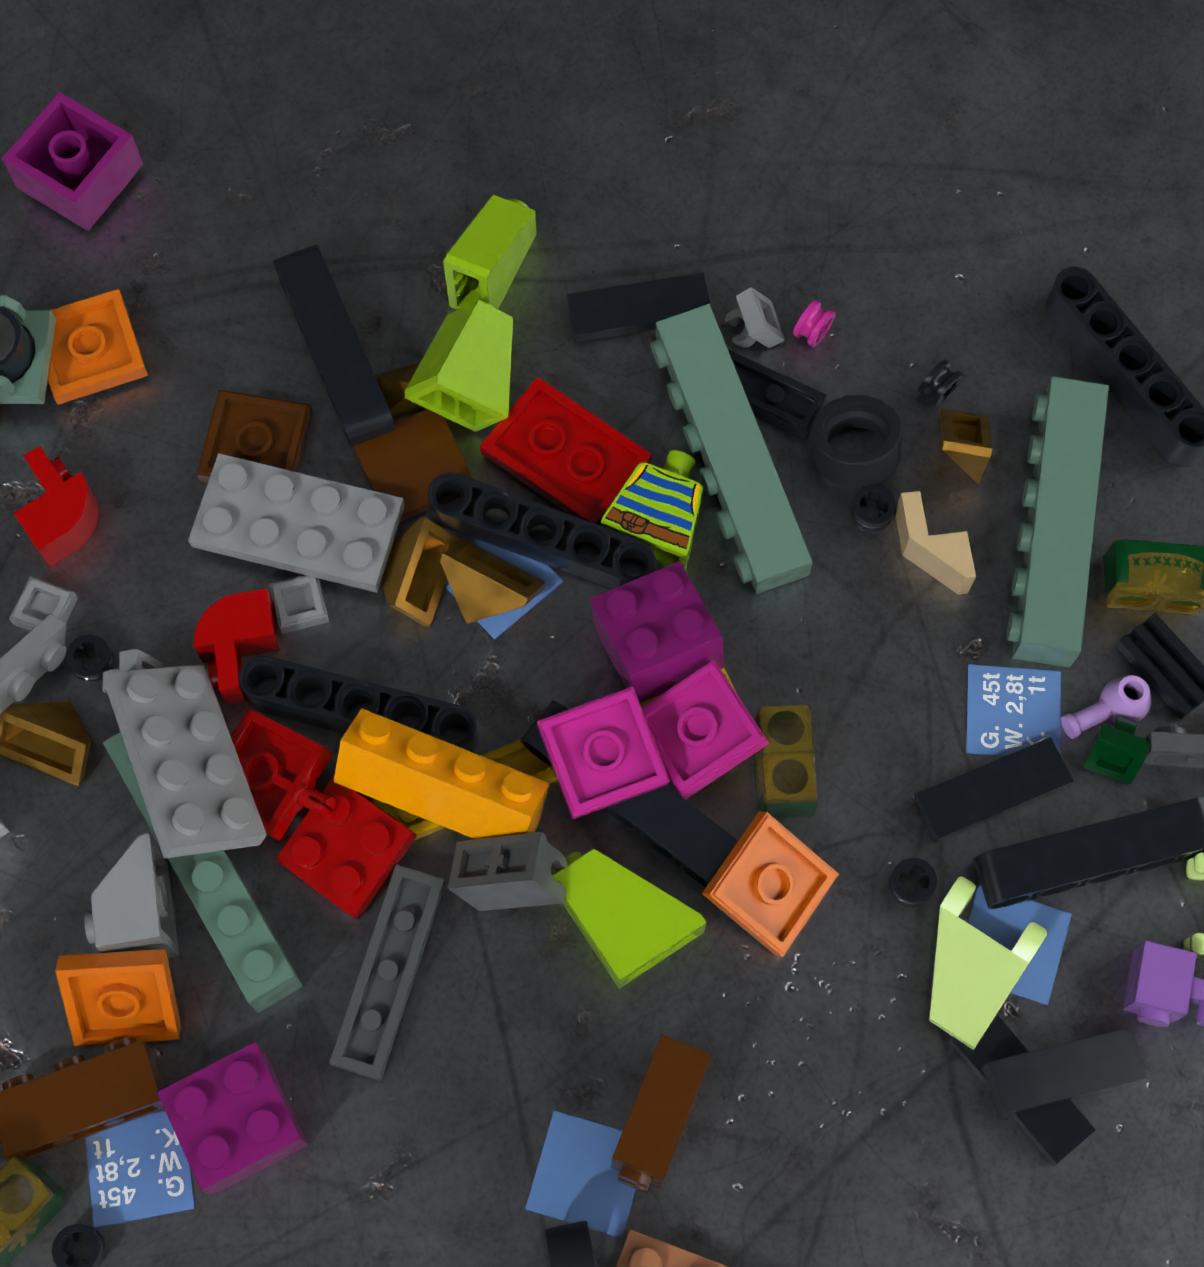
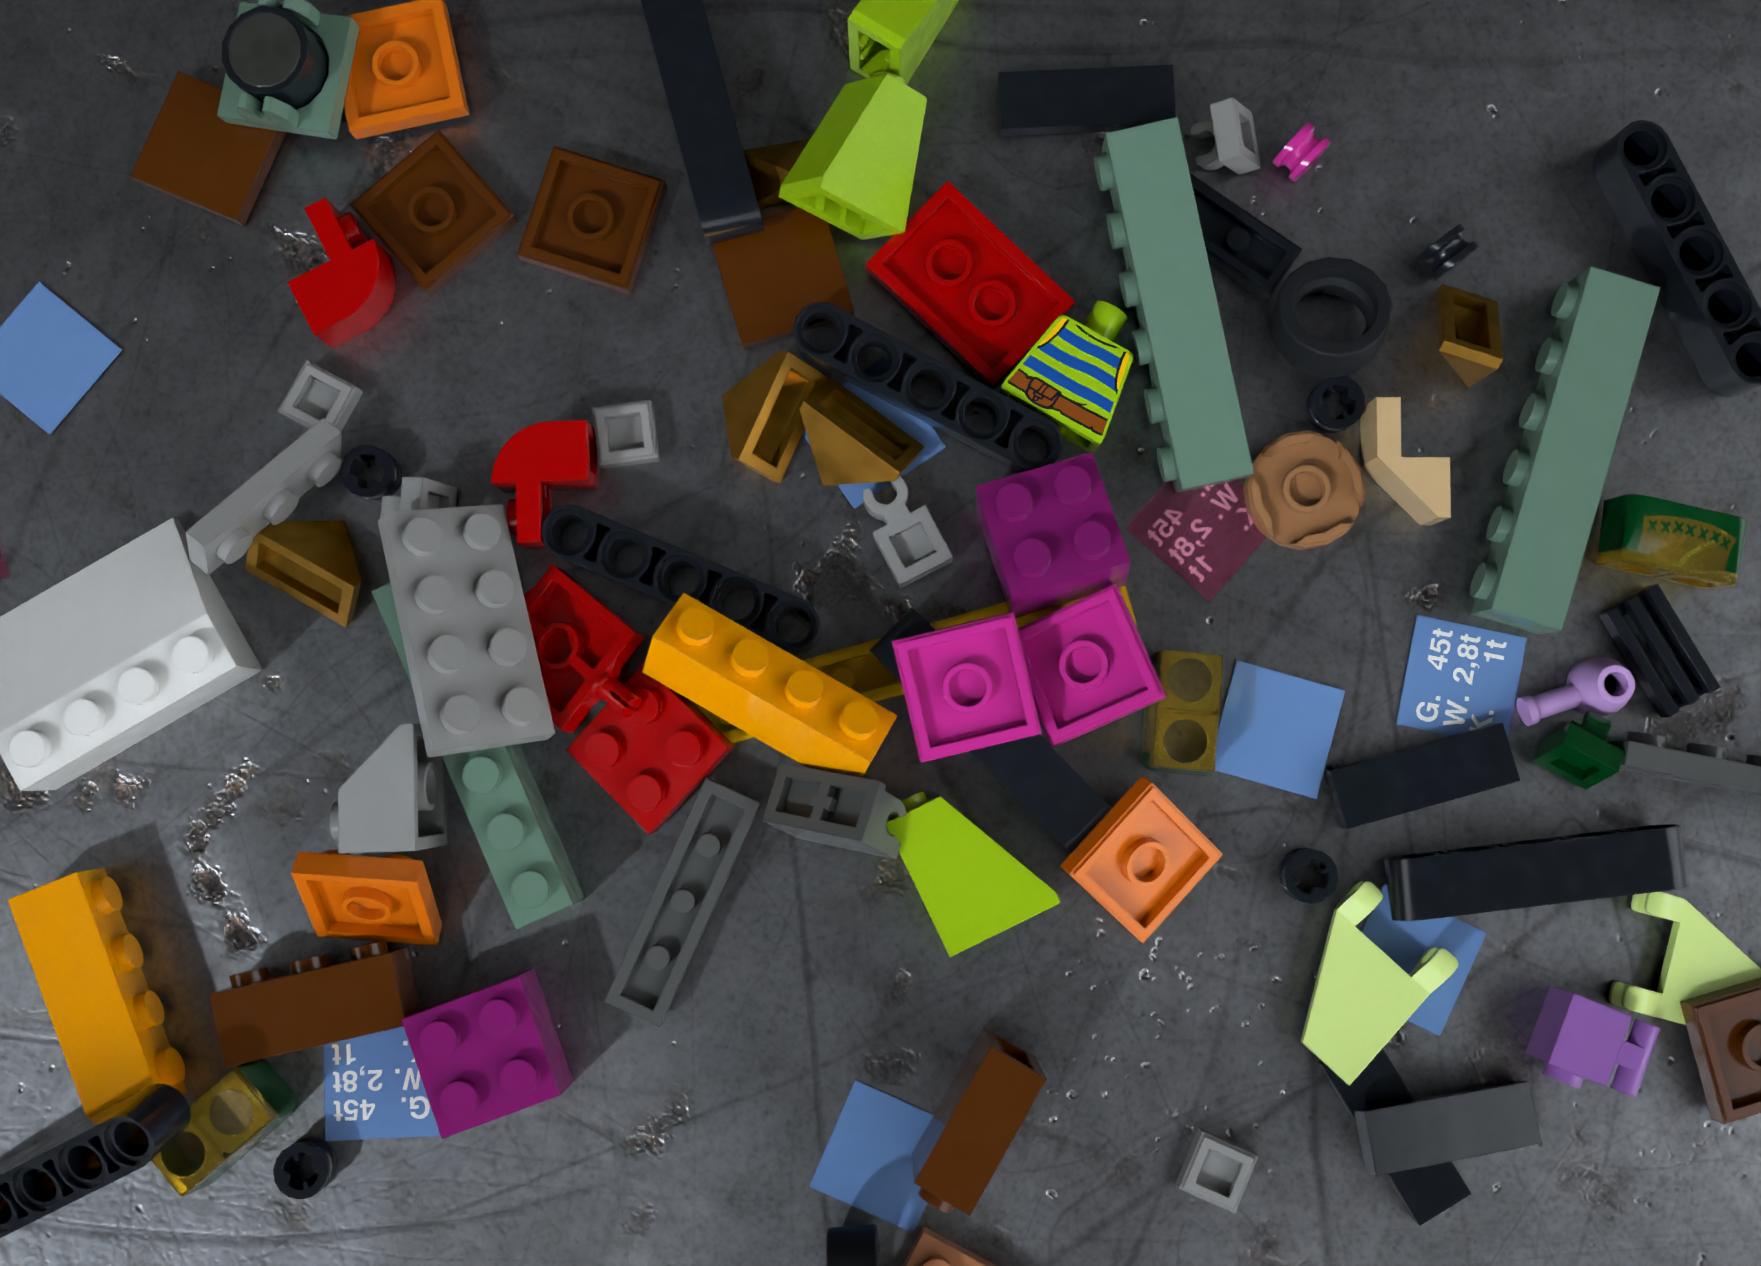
camera: 10 degrees right, 15 degrees up
light grey plate [188,453,405,593] -> none
none -> reddish brown tile [350,129,518,296]
none -> light grey plate [863,476,953,589]
none -> clear pink sticker [1125,480,1266,602]
none -> light grey tile [1175,1127,1258,1213]
none -> medium blue sticker [1214,660,1345,799]
none -> medium nougat tile [1243,430,1366,550]

